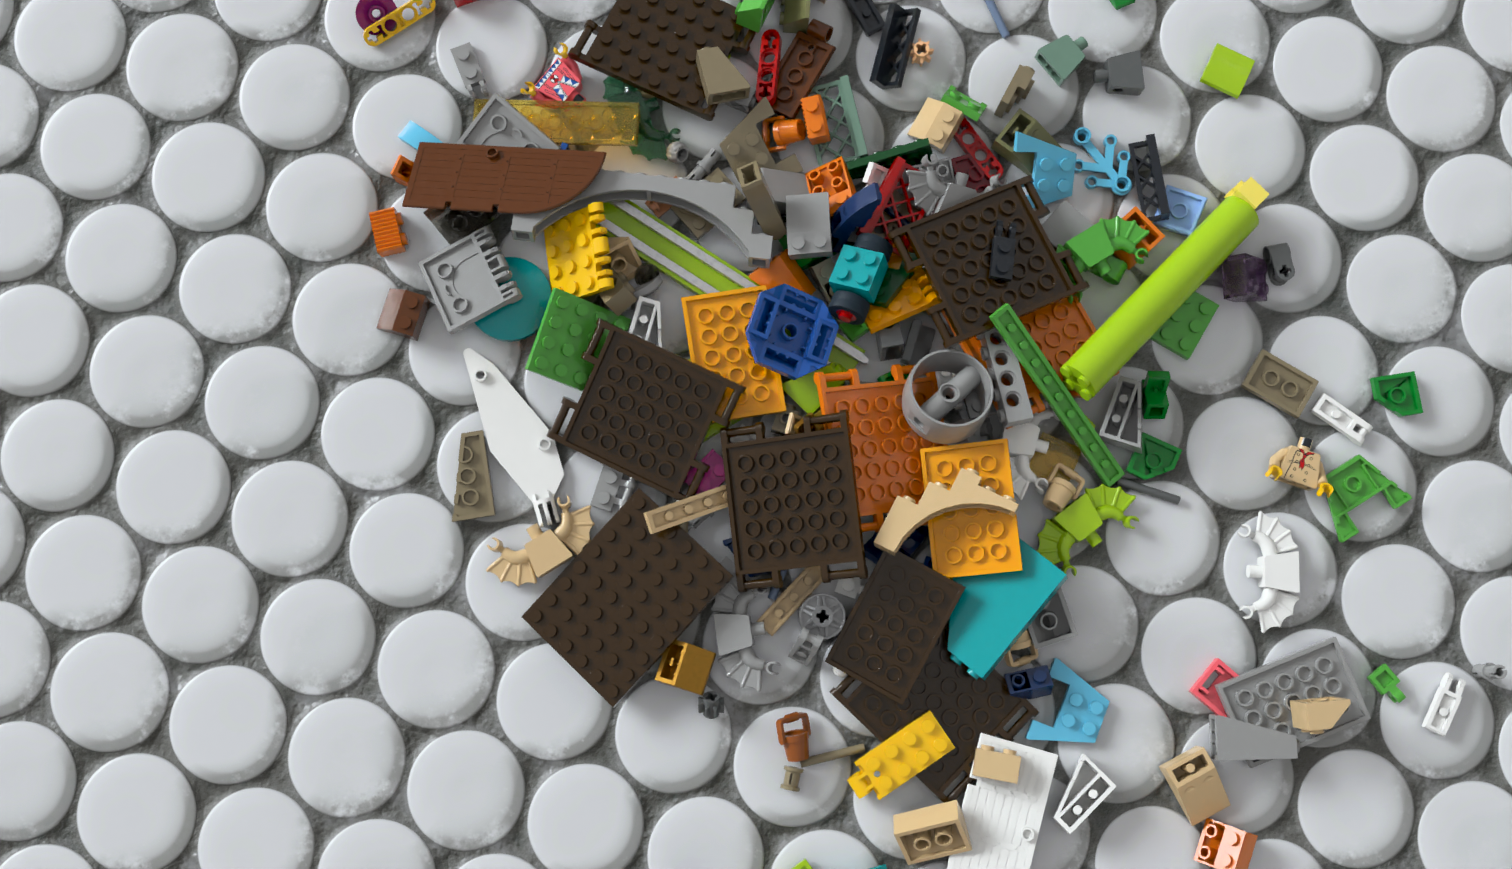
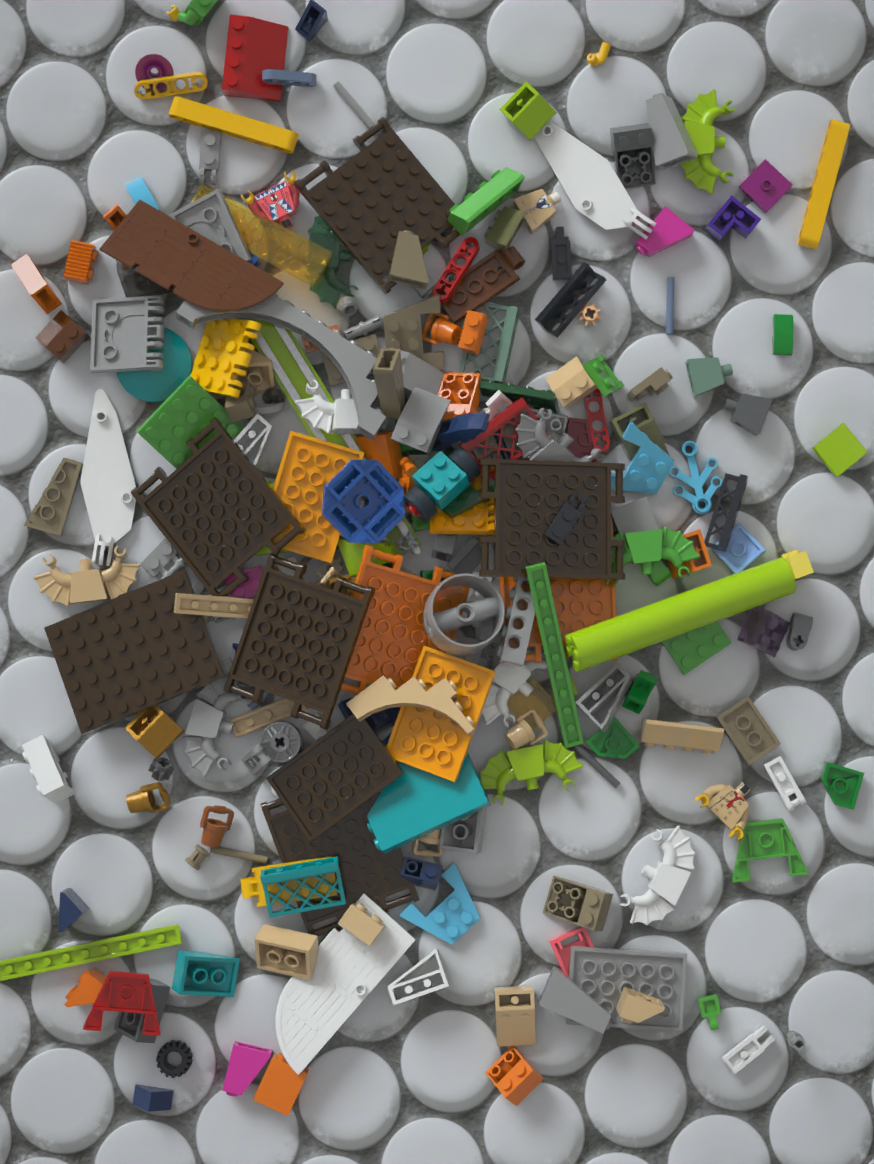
camera: 30 degrees right, 5 degrees up
none -> slope [11,254,62,314]
none -> white wedge [22,735,76,804]
none -> pearl gold piece [126,782,170,813]
none -> yellow beam [168,96,299,154]
none -> teal fence [260,856,346,918]
none -> white torso [295,380,390,434]
none -> dark grey gear [395,531,418,555]
none -> orange plate [399,457,418,513]
none -> dark tan slope [543,876,613,931]
none -> tan slope [640,718,724,754]

